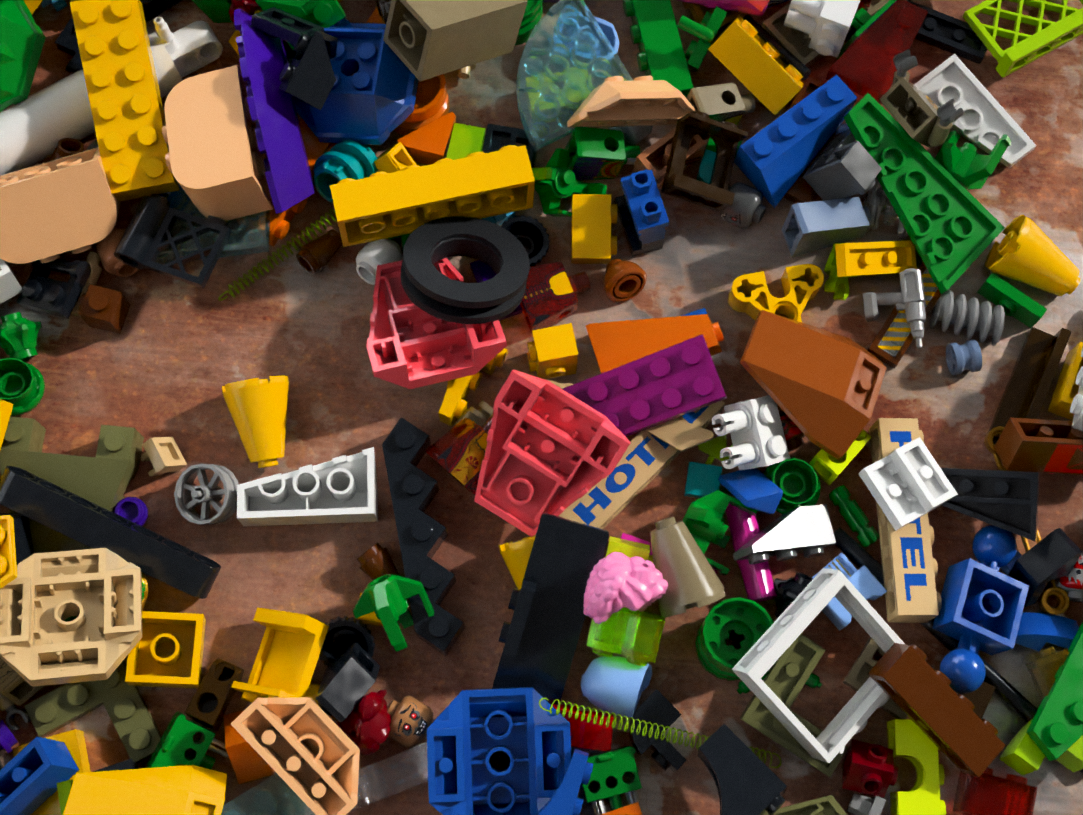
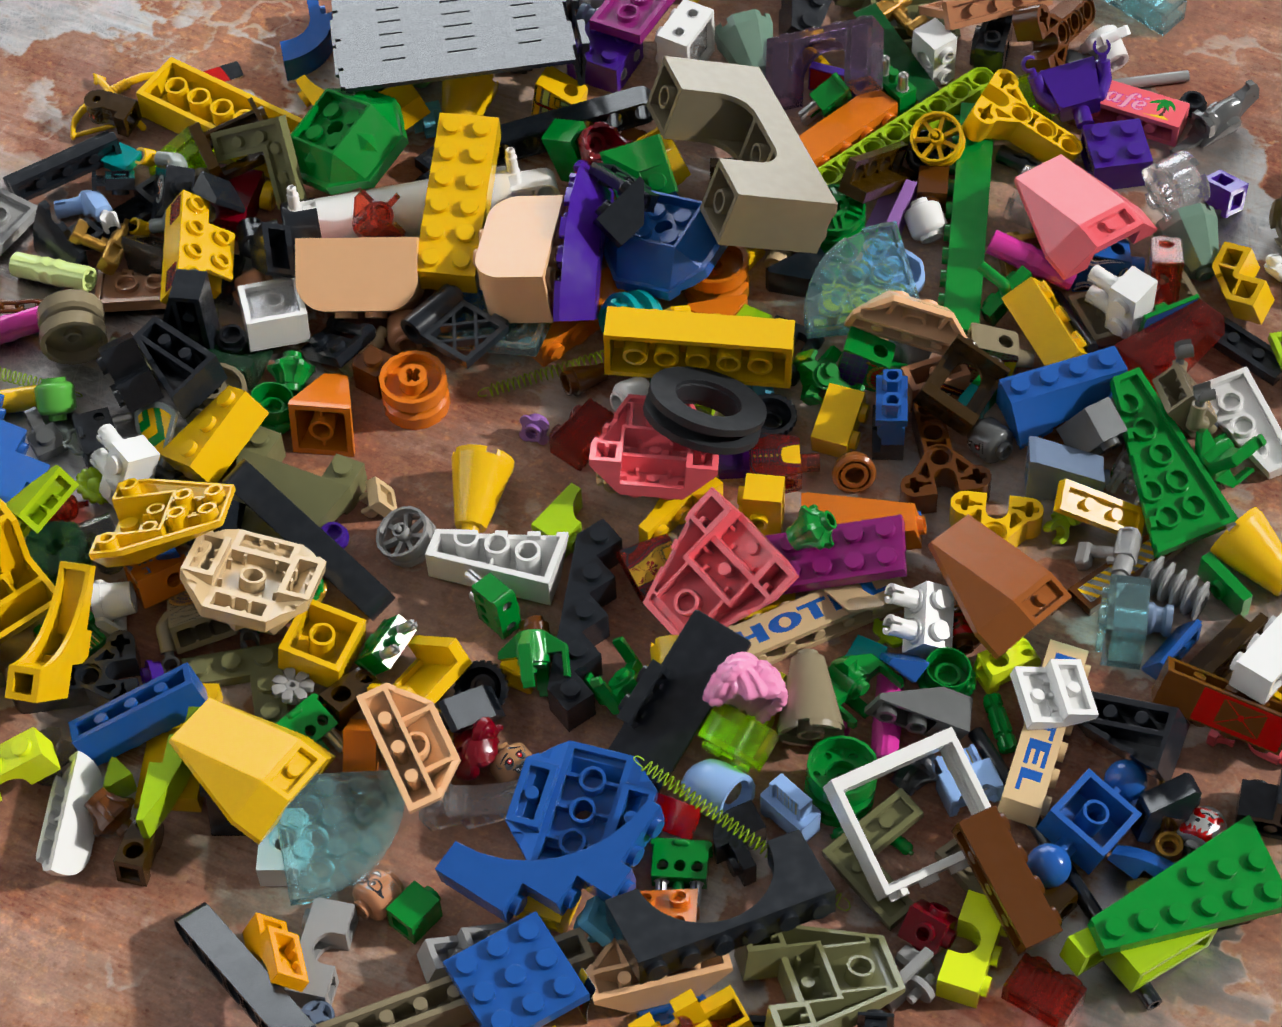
camera: 25 degrees right, 20 degrees down
none -> light grey plant [271,667,314,705]
none -> orange slope [288,373,355,457]
none -> clear red brick [352,189,406,237]
none -> green piece [354,614,418,676]
none -> orange wheel [379,350,451,430]
none -> green piece [464,569,521,640]
none -> medium lavender plate [519,413,550,445]
none -> lime arch [531,482,583,559]
none -> clear red brick [549,398,614,471]
none -> green piece [583,636,643,715]
none -> light blue piece [760,773,821,842]
none -> black slope [766,247,836,299]
none -> green rock [786,504,837,551]
none -> reddish brown beam [899,402,992,514]
none -> clear light blue brick [1095,574,1151,670]
none -> blue slope [1141,619,1202,680]

